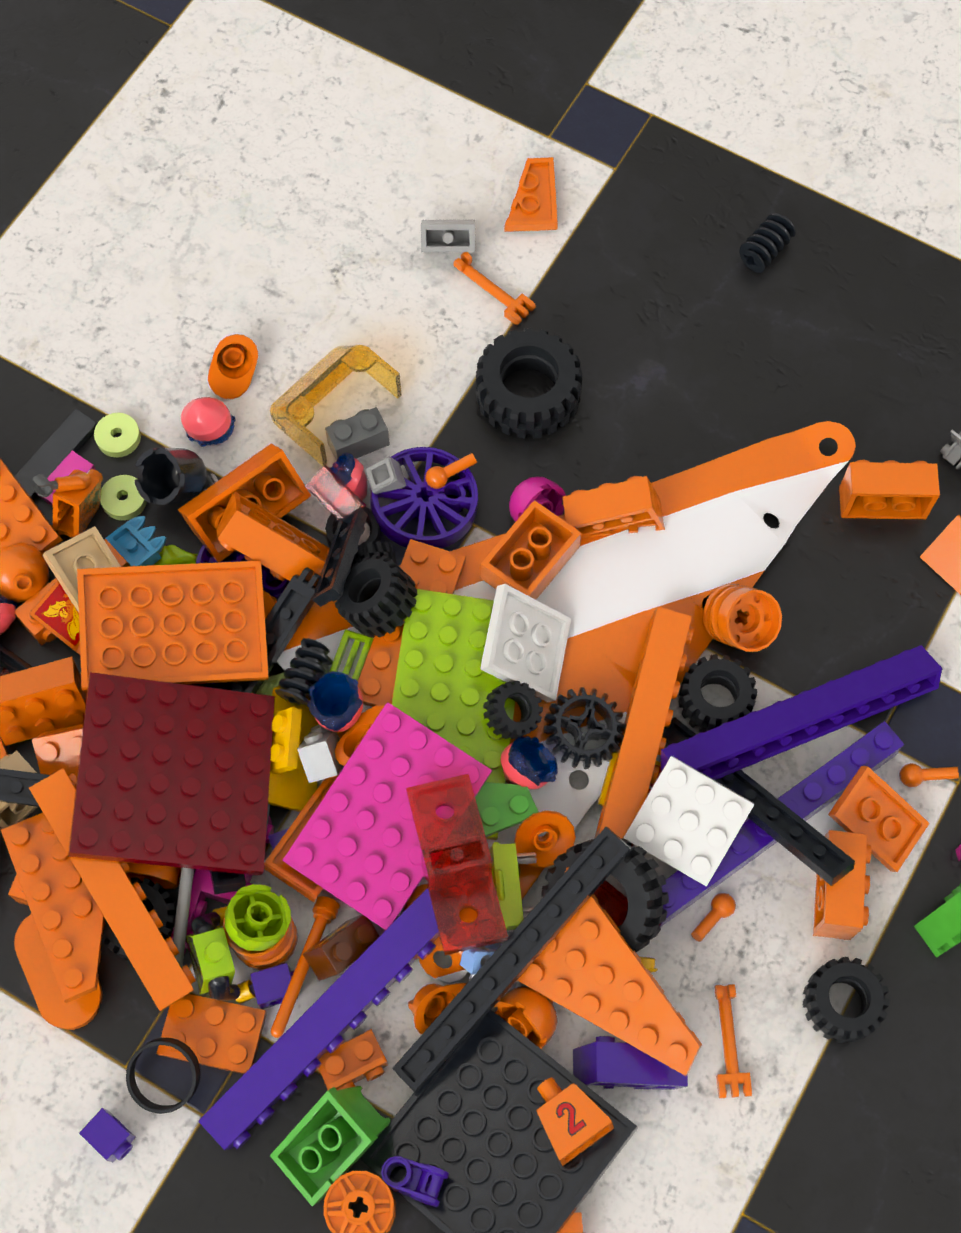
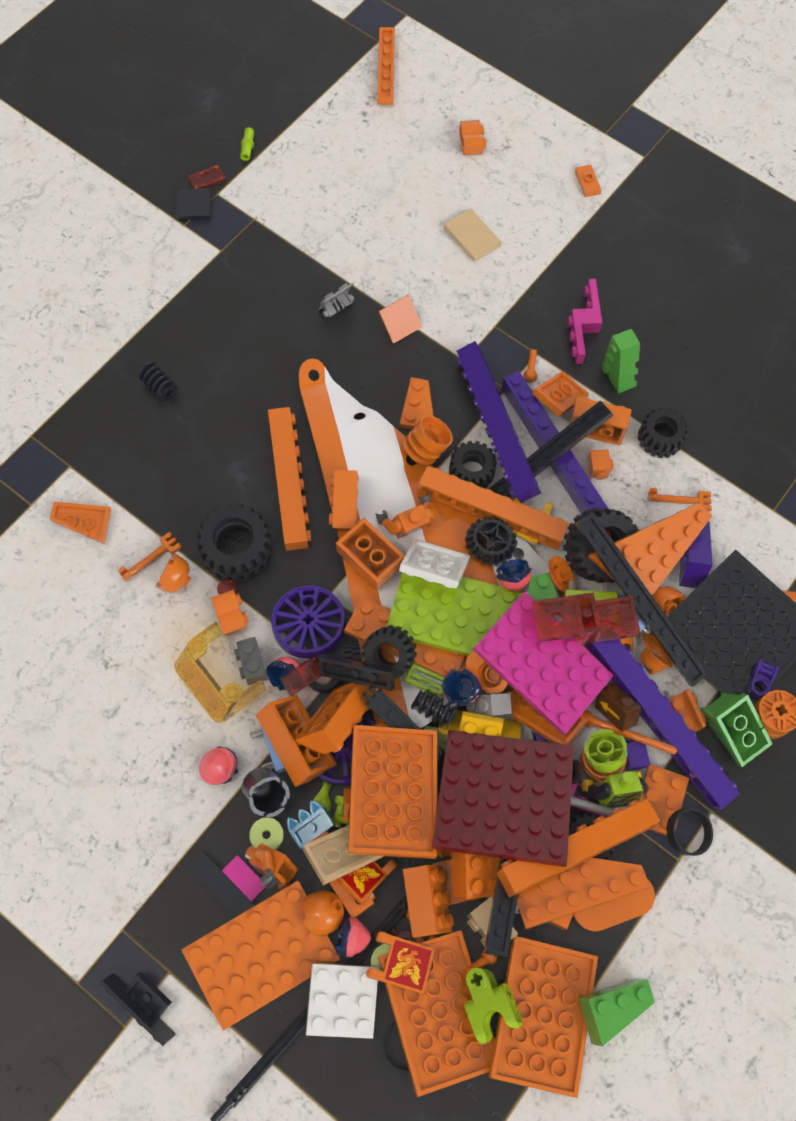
camera: 85 degrees left, 0 degrees up
dark purple brick [79,1108,136,1163] -> none
yellowish green piece [94,413,141,458] -> none
orange piece [208,334,258,399] -> none
light grey slope [365,456,406,494] -> none
light grey brick [421,220,475,252] -> none
orange bar [425,453,477,489] -> none
black tyre [483,681,543,739] -> none
dark pink cylinder [509,476,566,522] -> none
orange torso [536,1077,614,1166] -> none
white plate [624,756,754,886] -> none
orange bar [691,893,736,942] -> none
orange brick [839,460,940,519] -> none
none -> orange cylinder [155,553,191,593]
none -> orange brick [211,590,249,636]
none -> clear red tile [217,580,237,595]
none -> orange brick [268,407,311,551]
none -> orange torso [375,492,437,539]
none -> orange wing [400,377,433,429]
none -> orange brick [587,449,614,480]

